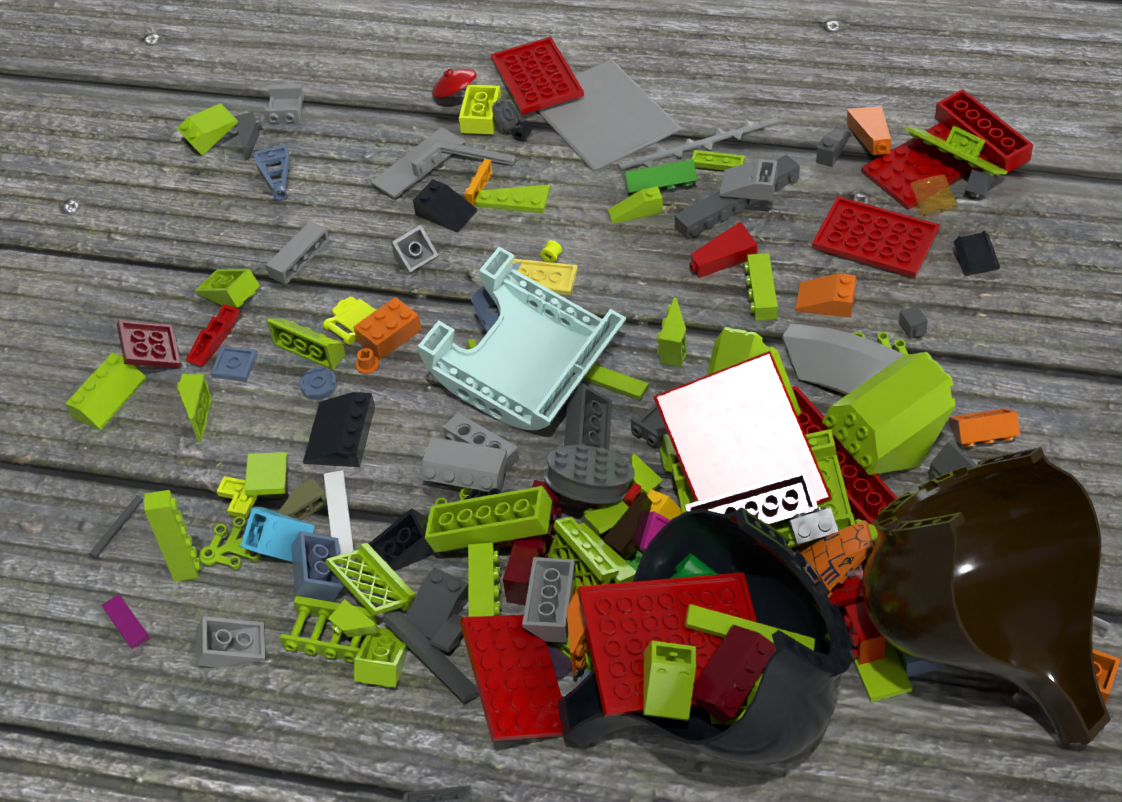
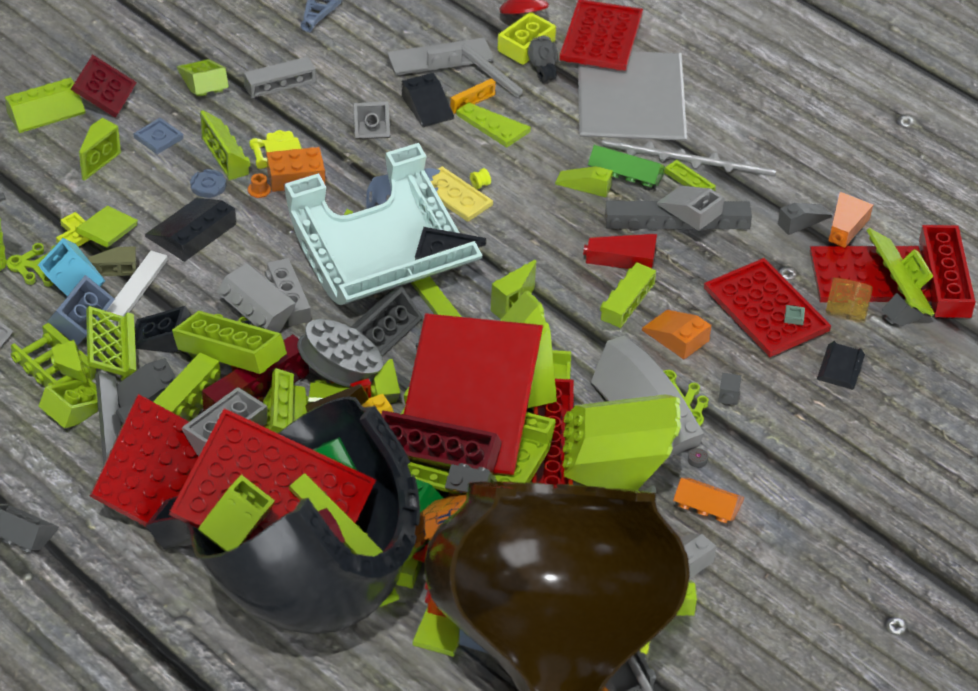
camera: 25 degrees right, 5 degrees down
red slope [185,304,241,367] -> none
none -> black wing [415,227,487,260]
none -> sand green tile [784,305,805,325]

